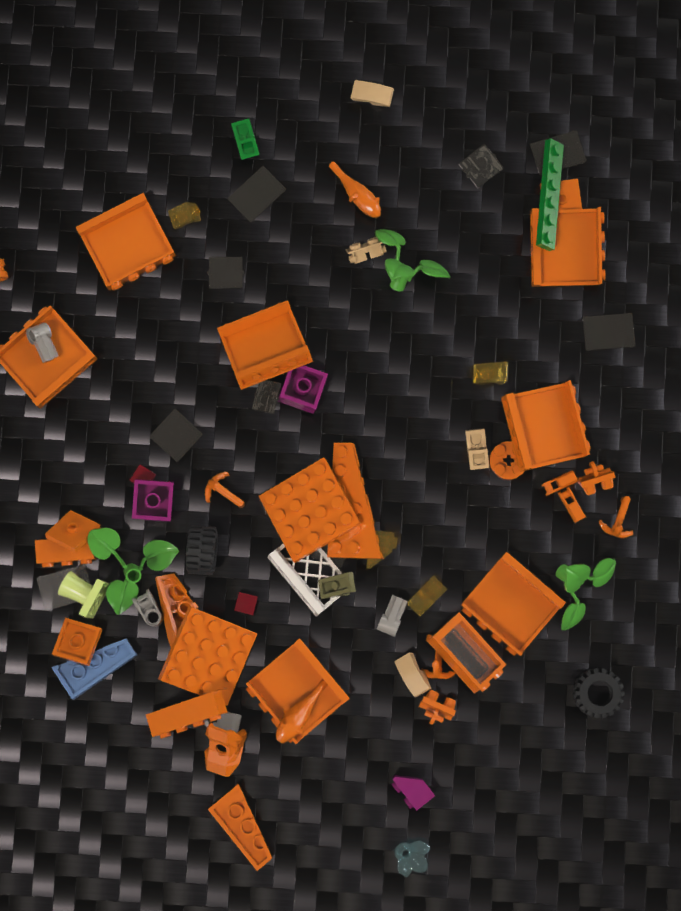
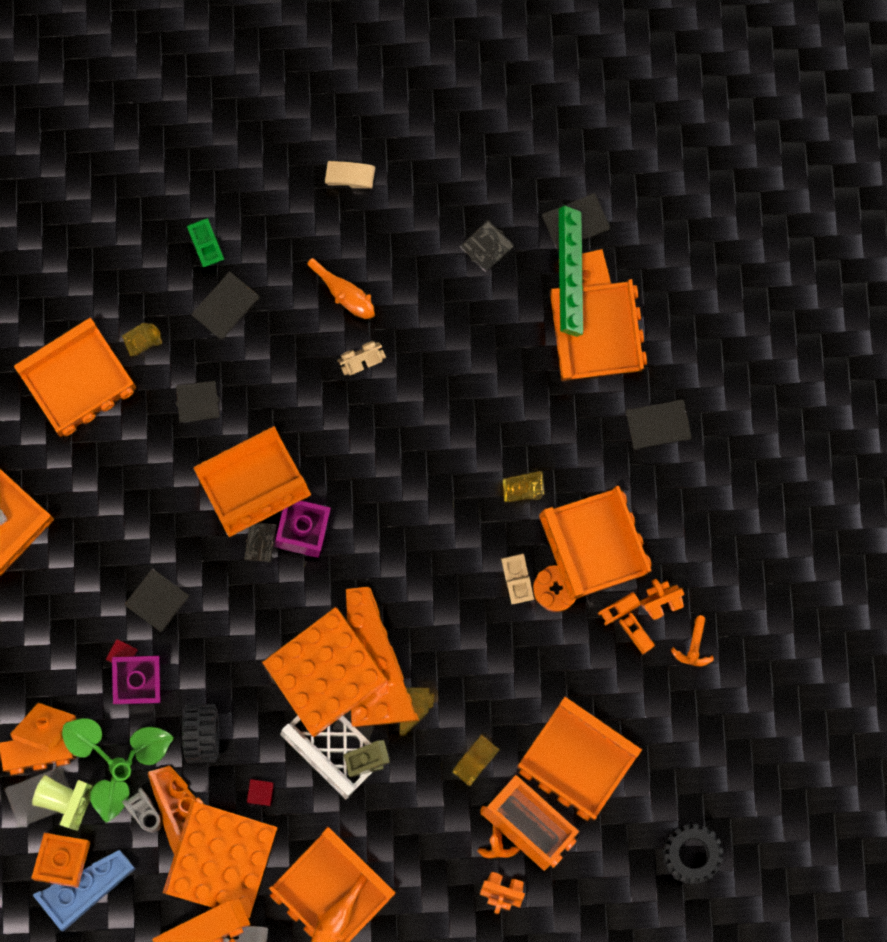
camera: 10 degrees left, 5 degrees down
orange piece [205,472,245,508] -> none
bright green plant [375,229,450,291] -> none
light grey piece [377,595,408,637] -> none
tan slope [394,653,431,697] -> none
bright green plant [556,558,616,630] -> none

